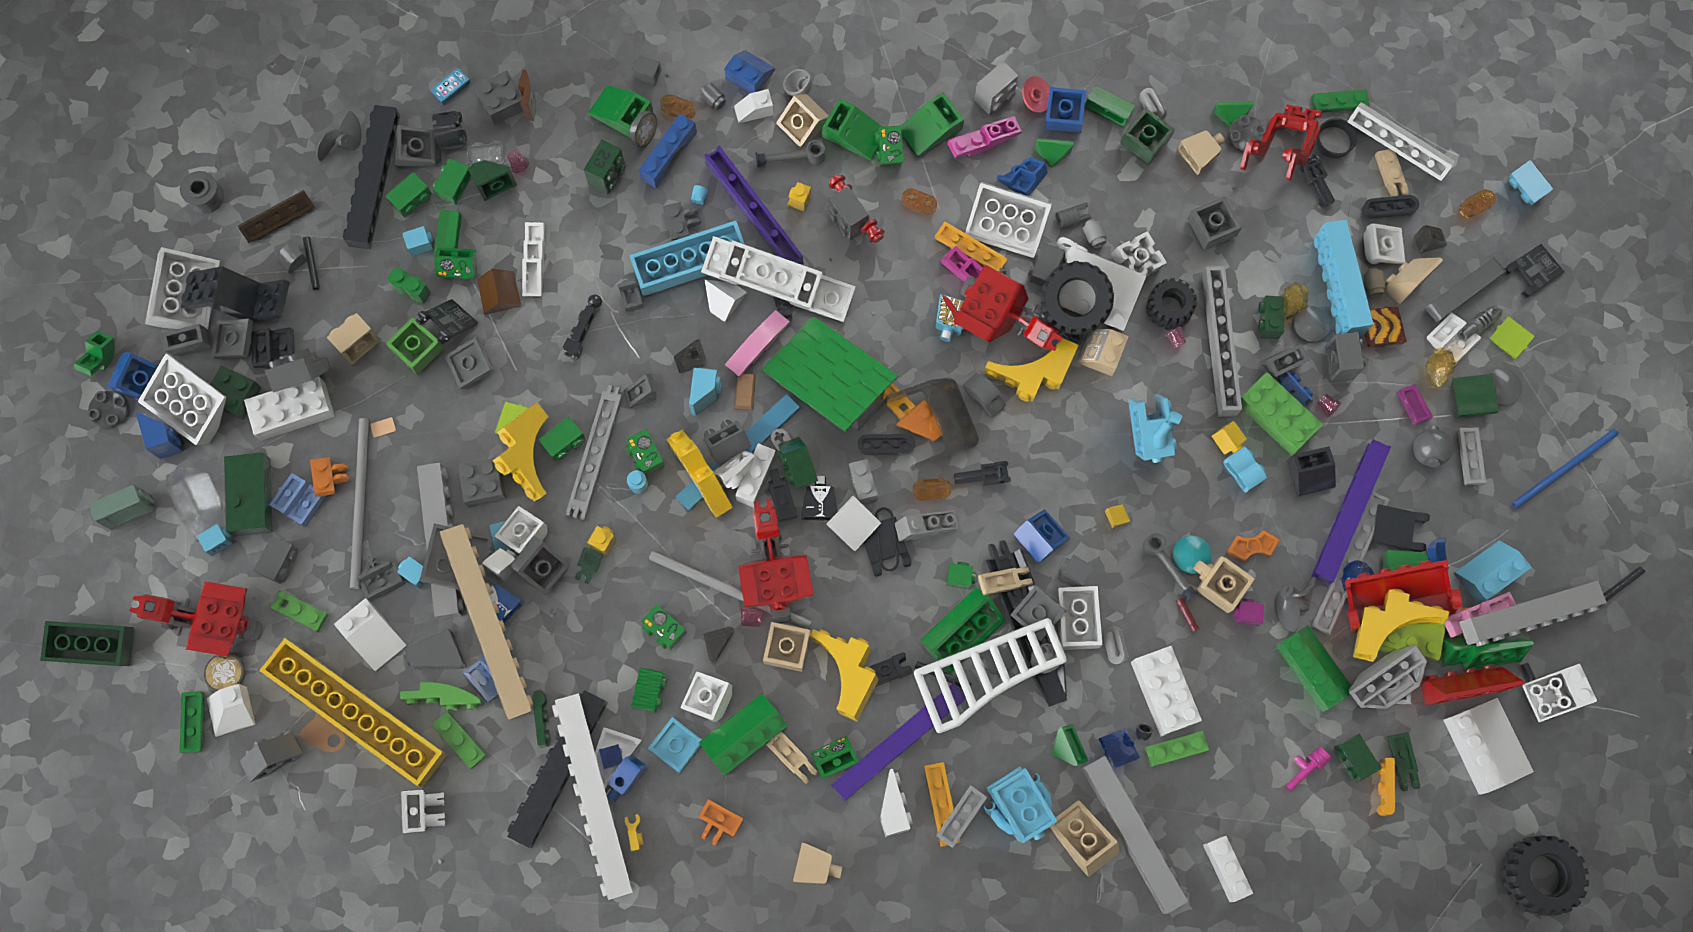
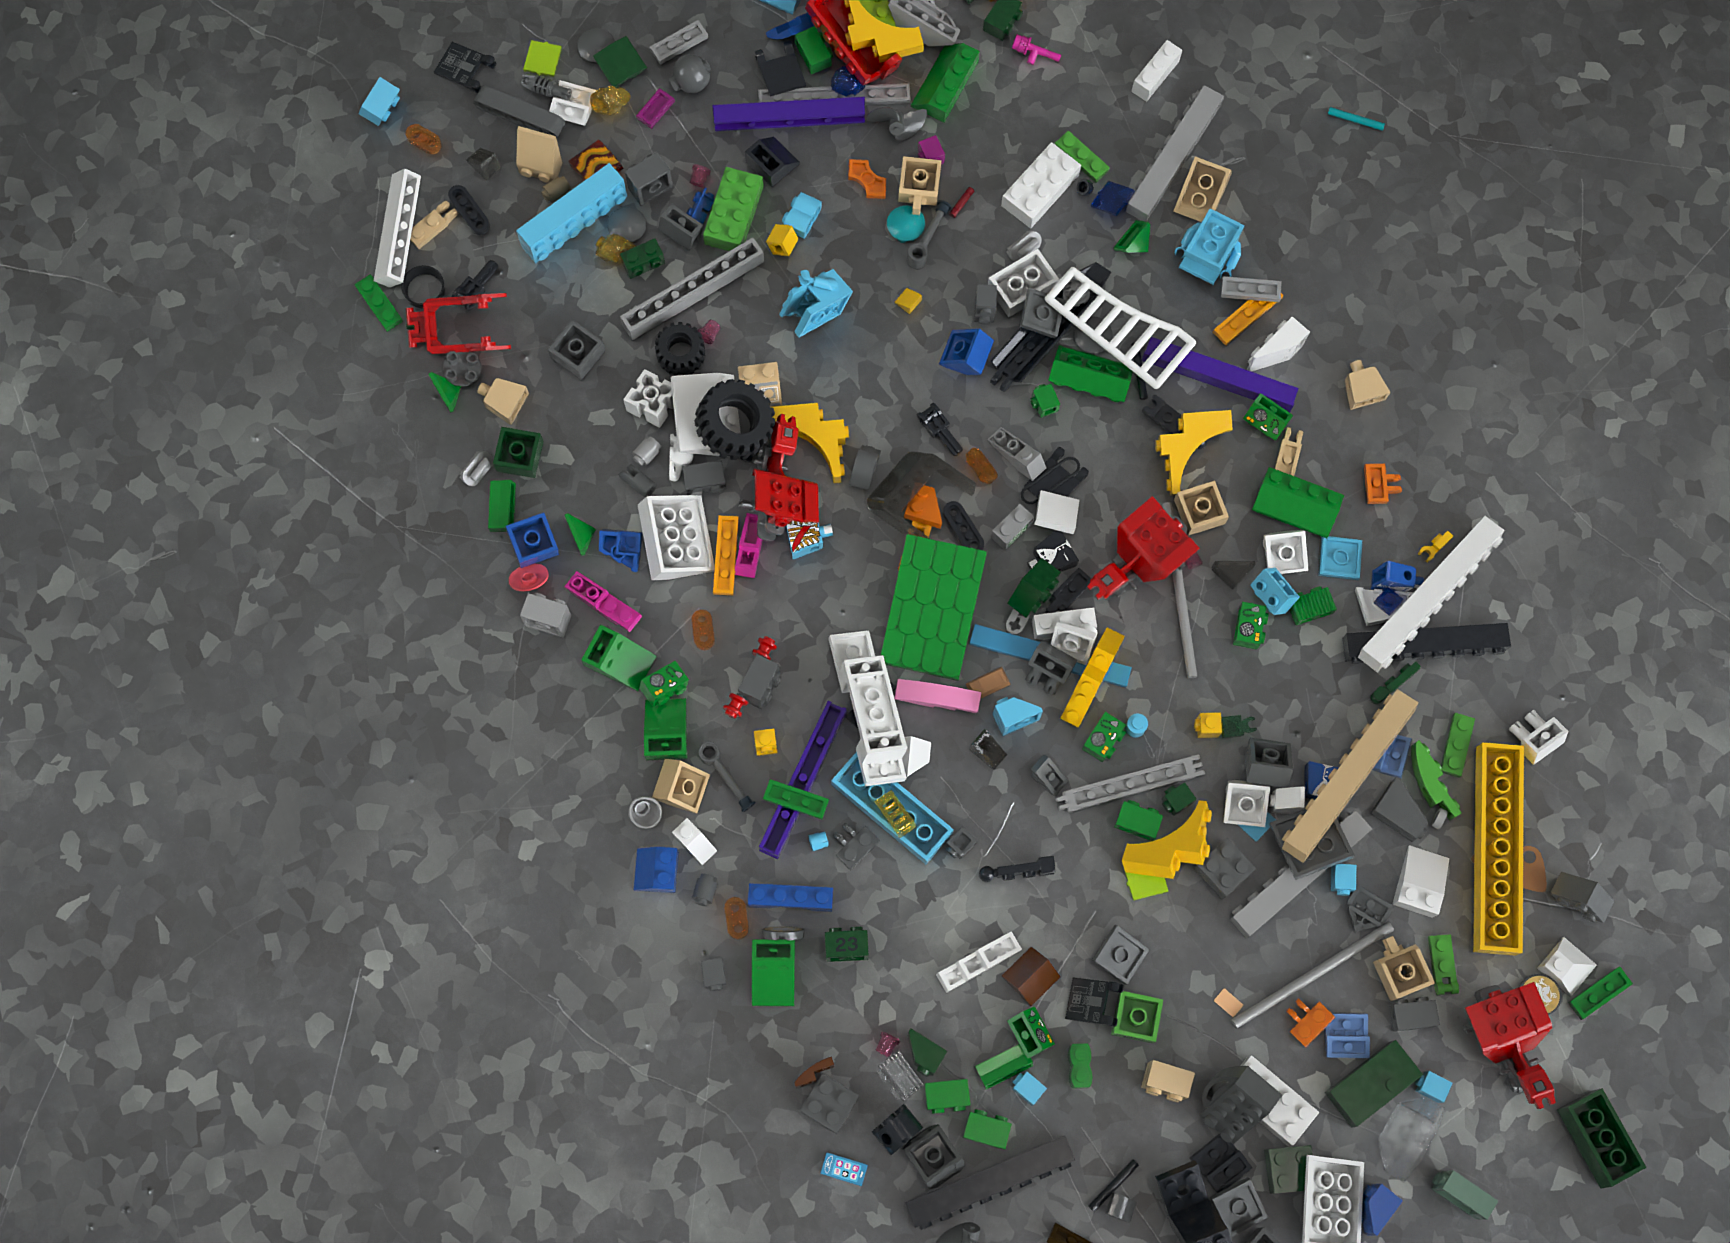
camera: 120 degrees left, 0 degrees up
tan hinge [978,567,1033,595] -> none
white slope [1363,223,1405,264] -> none
none -> green plate [763,779,829,820]
none -> clear yellow slope [874,790,916,838]
none -> dark green brick [1162,782,1196,816]
none -> medium azure brick [1250,568,1300,615]
none -> tan hinge [1373,936,1435,1001]
none -> light grey tile [1431,808,1448,829]

